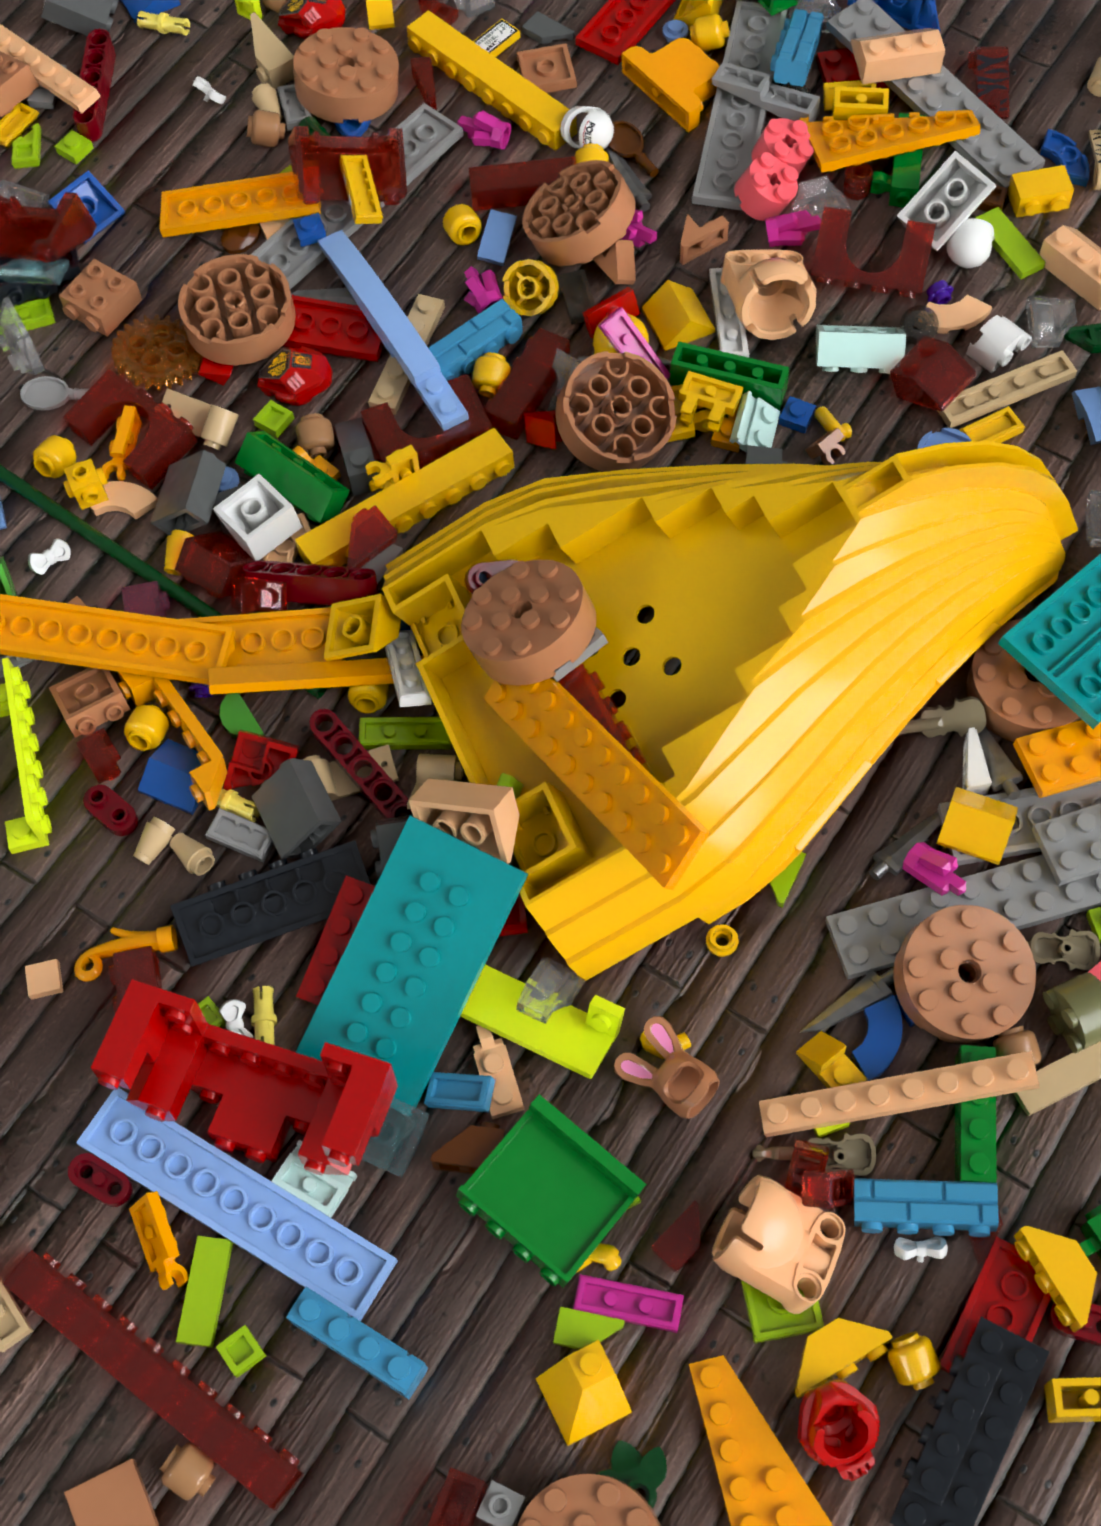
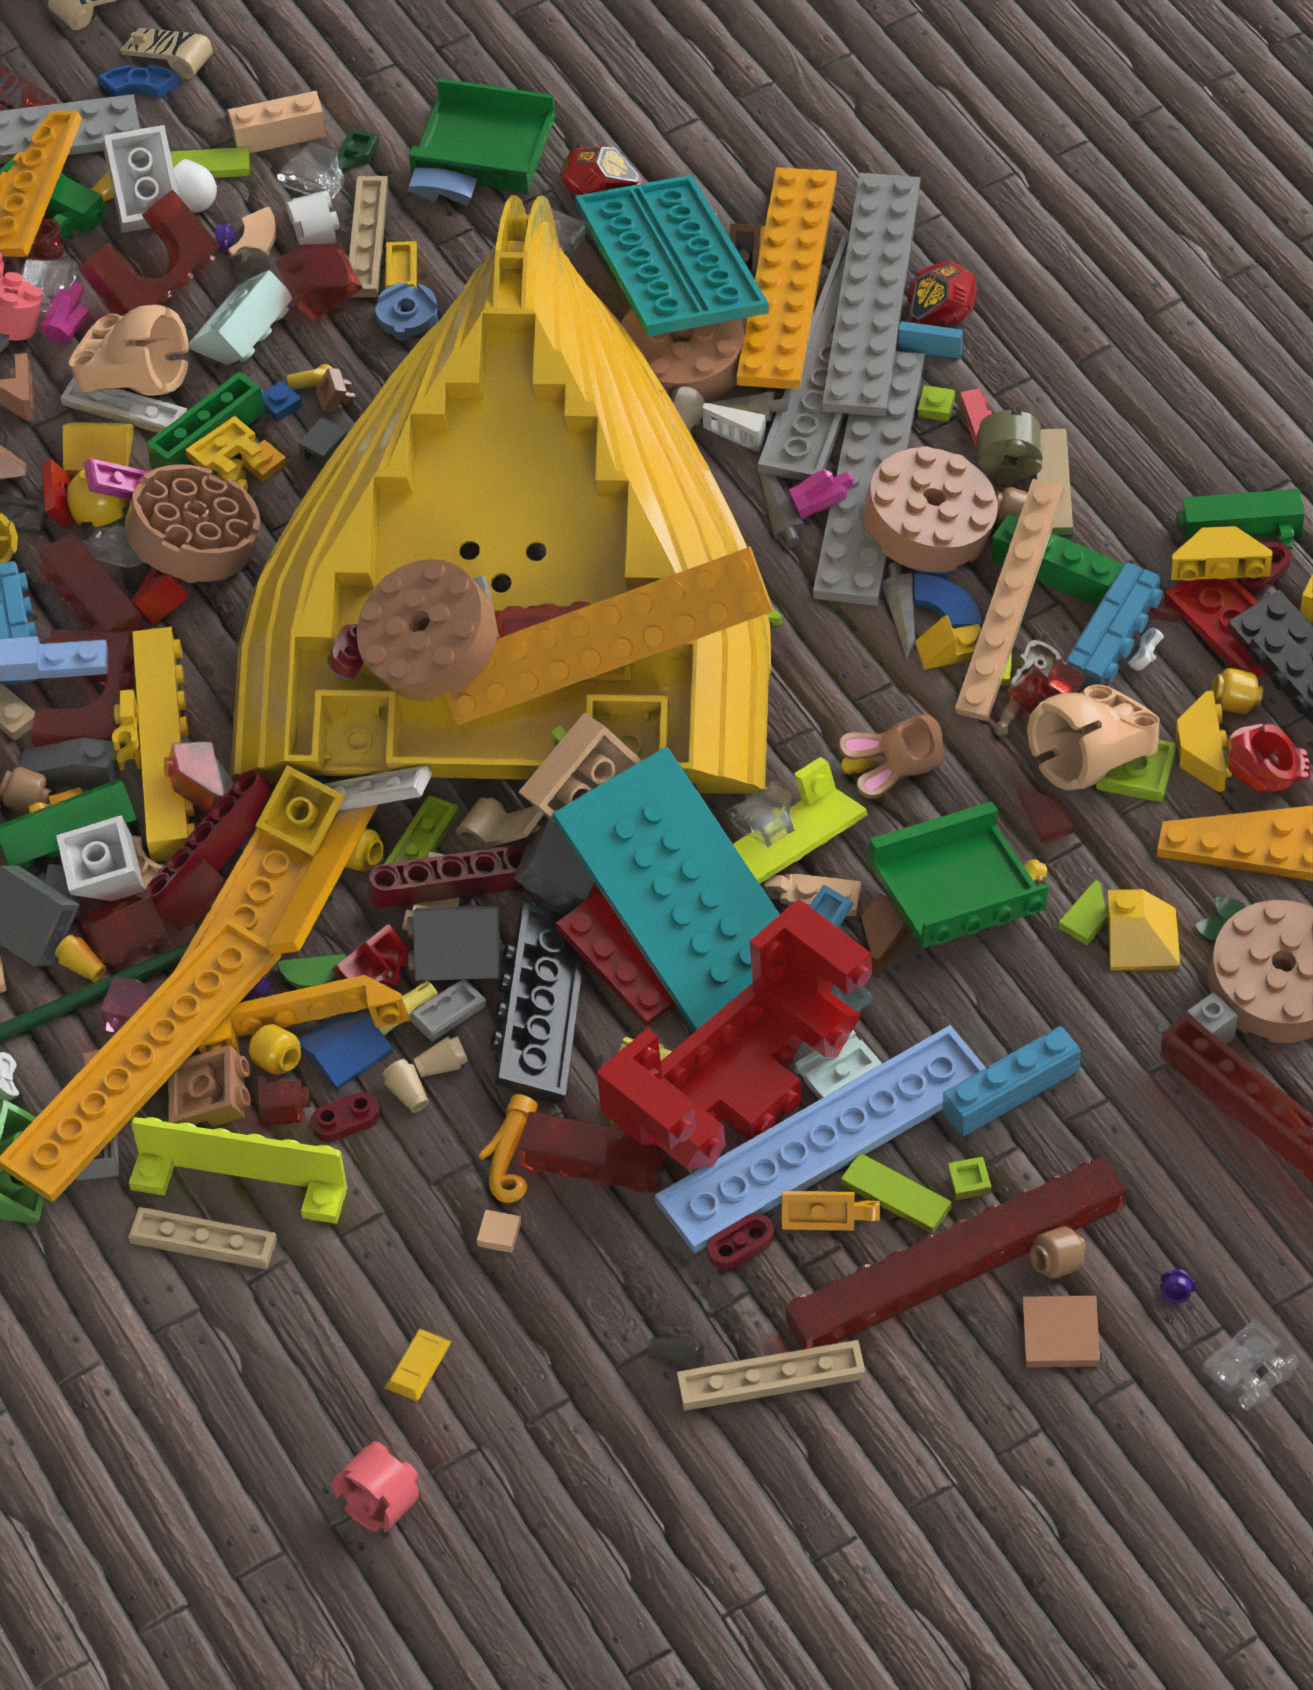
camera: 65 degrees left, 10 degrees down
yellow head [471,352,511,397] -> none
dark pink tile [573,1274,684,1333] -> none
yellow plate [706,924,739,957] -> none
light aqua plate [730,391,780,453] -> none
yellow slope [936,787,1018,865] -> none
yellow brick [1007,165,1074,218] -> none
dark tan piece [1027,929,1100,971] -> none

